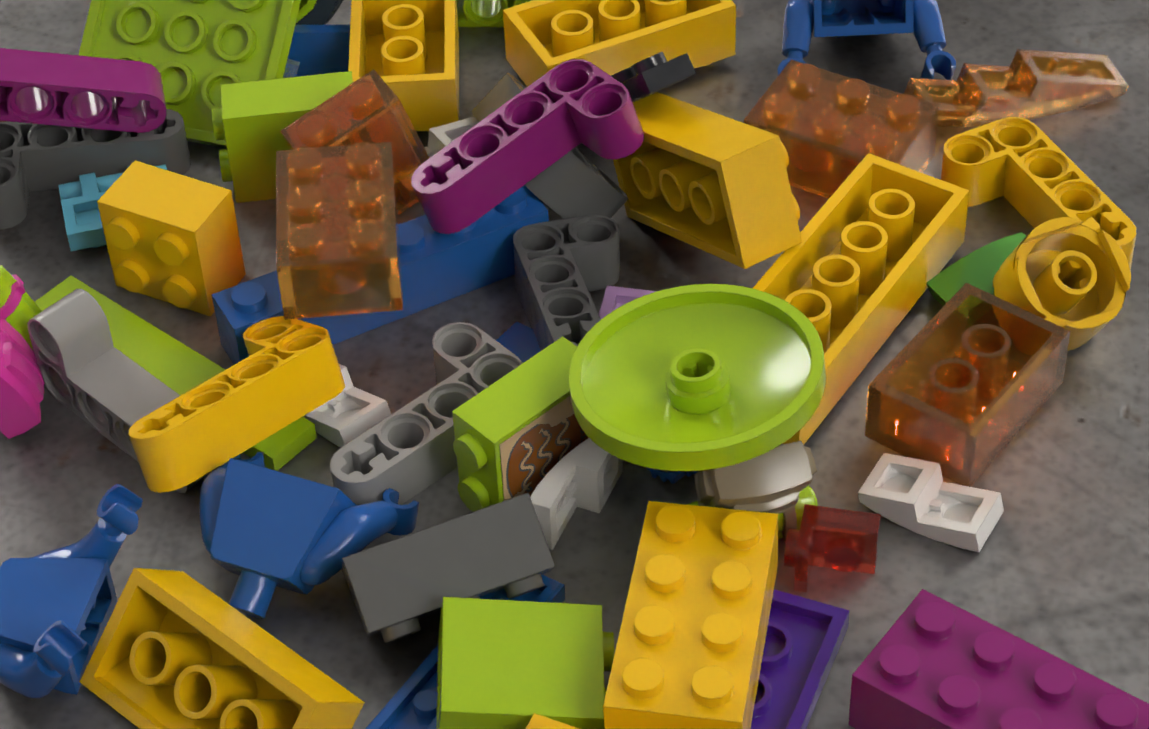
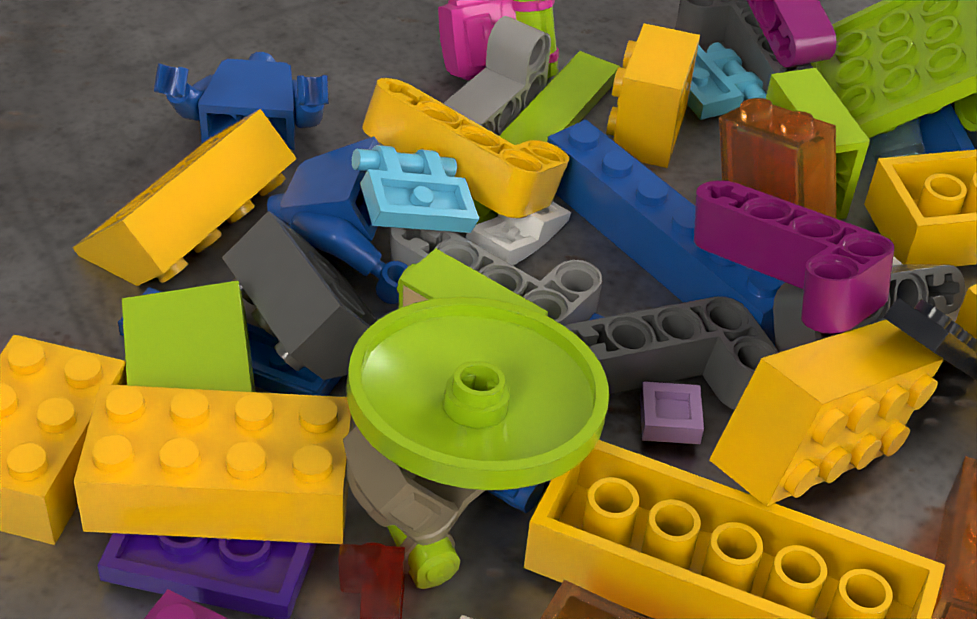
camera: 75 degrees right, 0 degrees up
clear orange brick [276,142,403,320] -> none
none -> medium azure plate [352,145,479,233]

